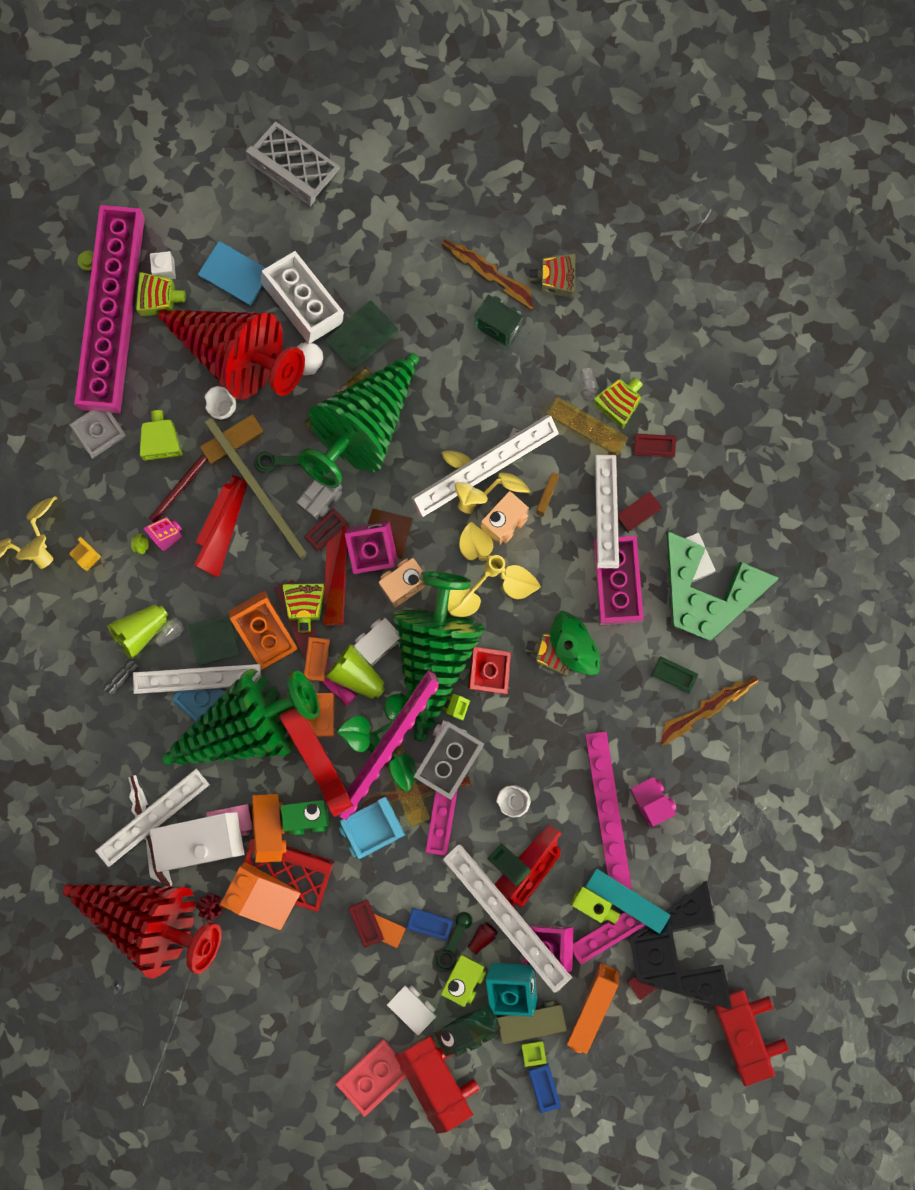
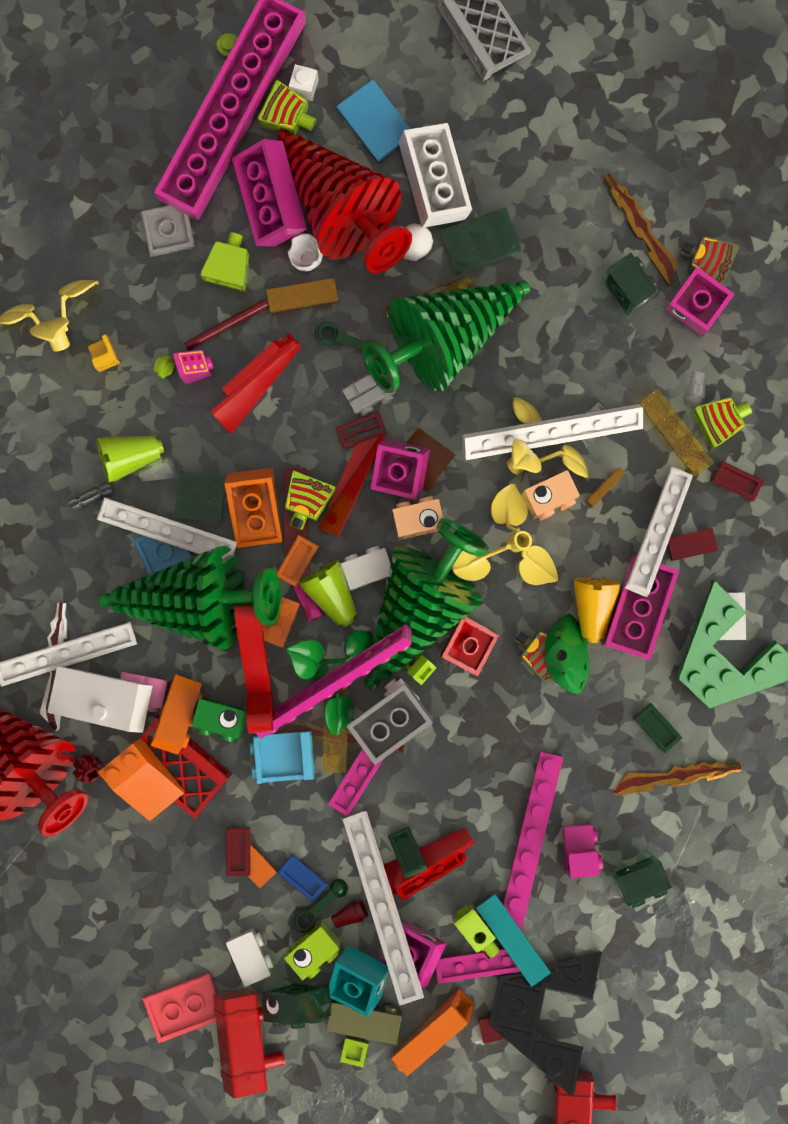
camera: 20 degrees right, 5 degrees up
olive tile [205,418,307,560] -> none
white hair [496,785,531,818] -> none
blue tile [528,1064,561,1113] -> none
none -> dark pink brick [232,139,307,247]
none -> yellow cone [573,577,620,643]
none -> clear green brick [610,855,672,908]
none -> dark pink brick [665,267,734,337]

